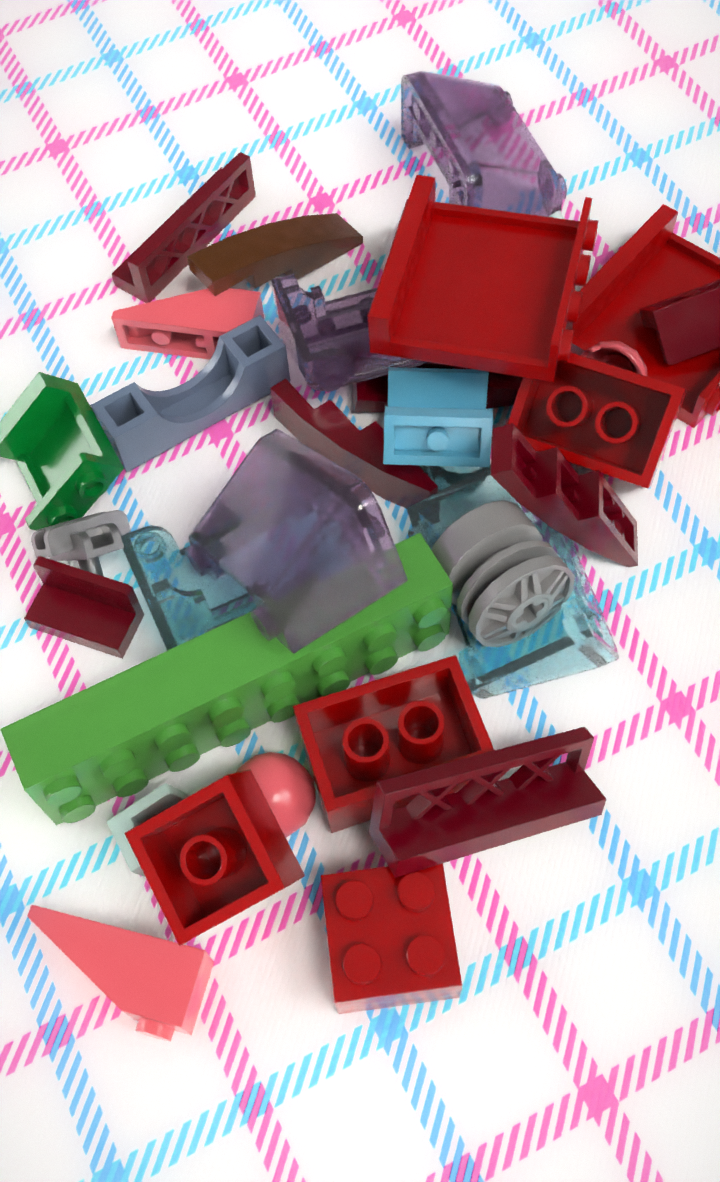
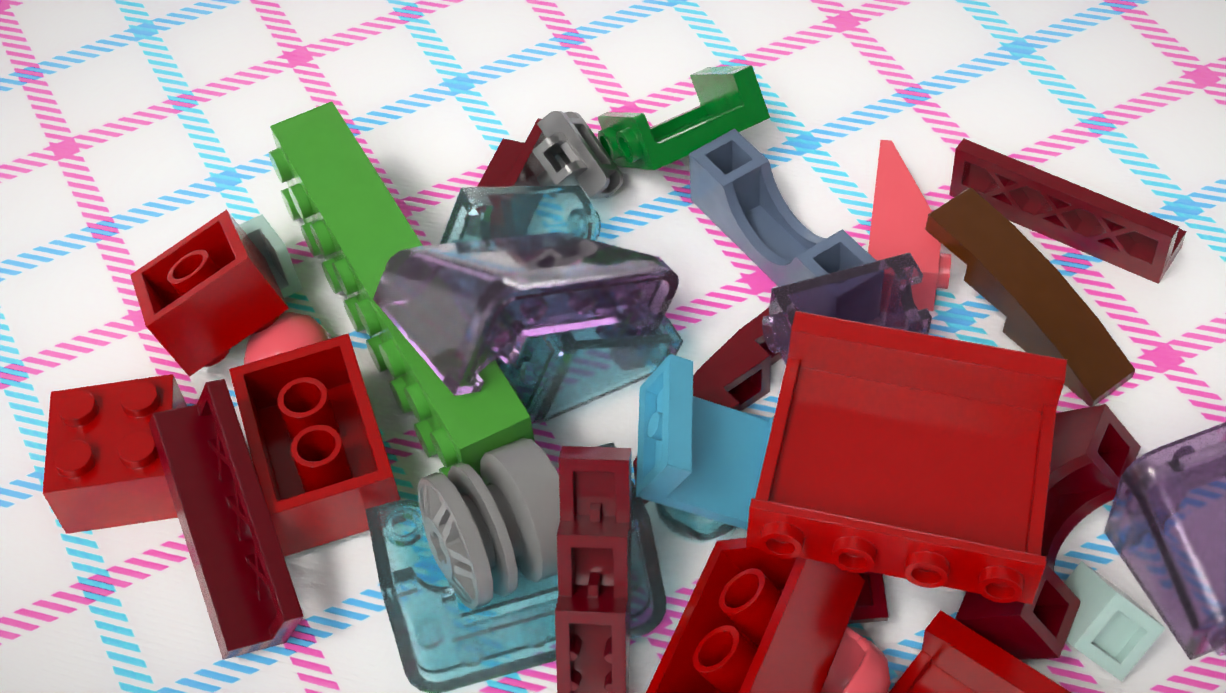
camera: 90 degrees right, 10 degrees down
coral slope [27,905,214,1042] -> none

